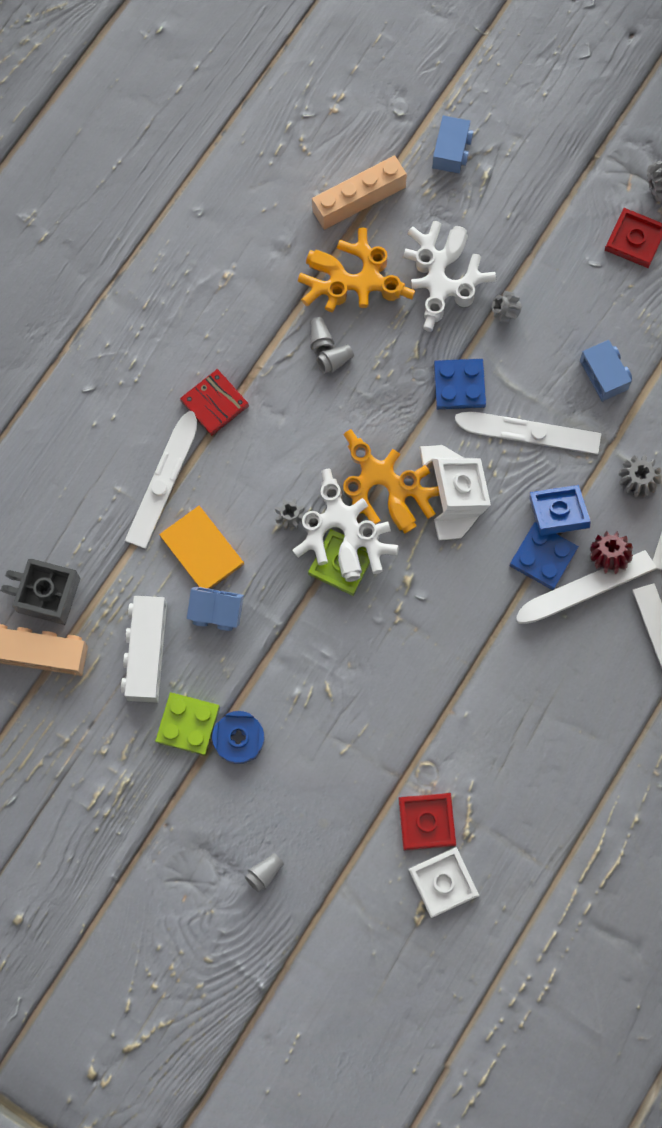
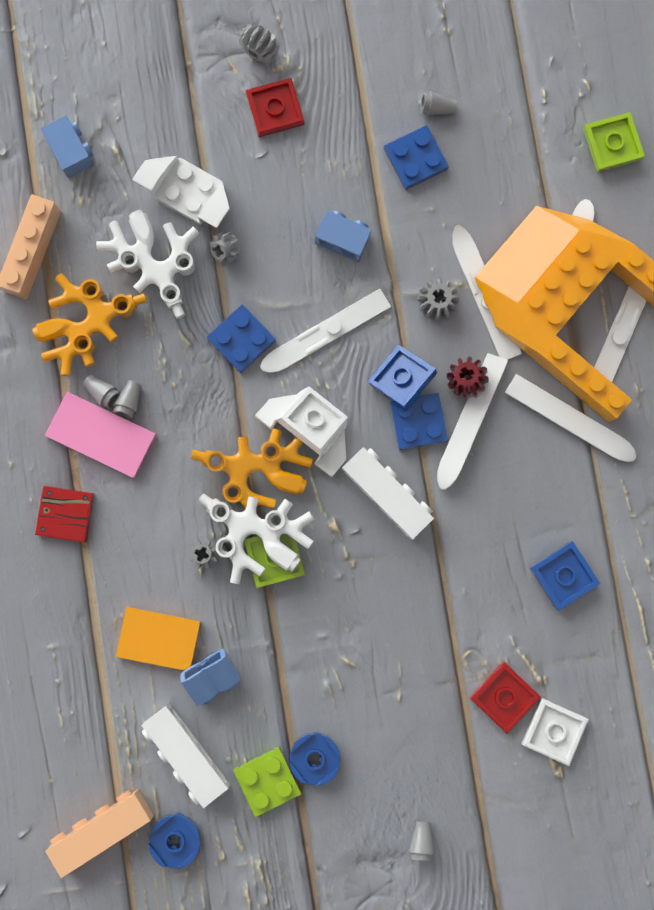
camera: 50 degrees left, 10 degrees up
dark grey hinge [0,559,81,625] -> none
white piece [125,411,197,549] -> none
none -> bright pink tile [45,392,157,479]
none -> white piece [132,156,229,228]
none -> blue plate [149,813,201,869]
none -> white brick [341,447,434,540]
none -> blue plate [530,541,601,611]

